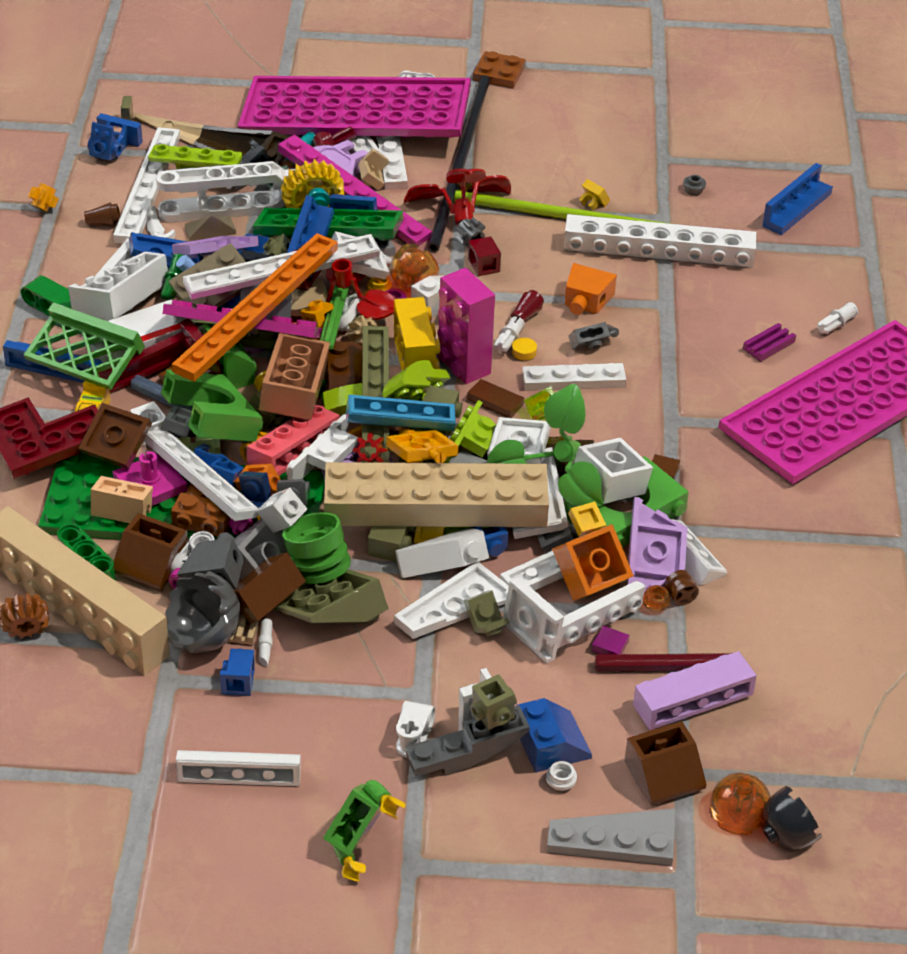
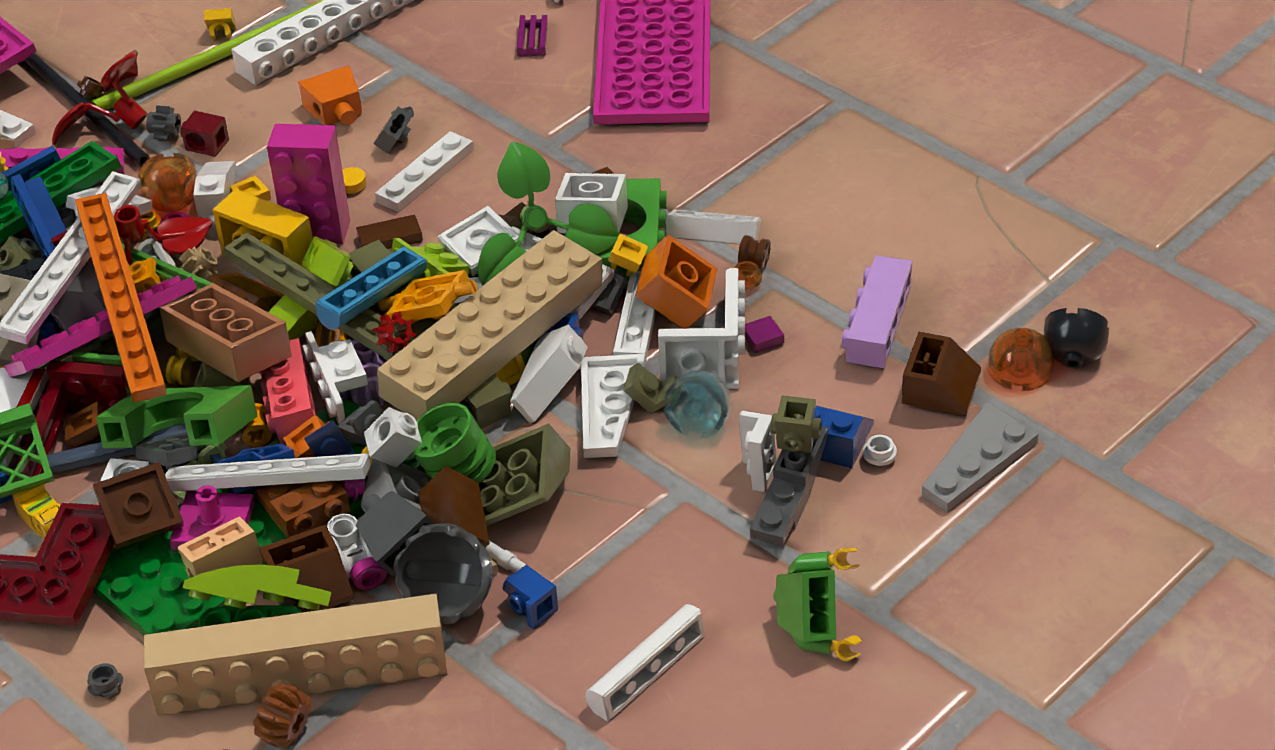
camera: 45 degrees left, 0 degrees up
white piece [396,701,435,758] -> none
clear neon green bracket [524,386,555,421] -> none
dark red axle [595,653,732,672] -> none
lavender wing [626,497,688,594] -> none
none -> lime slope [183,564,331,611]
none -> clear light blue cylinder [664,371,732,439]

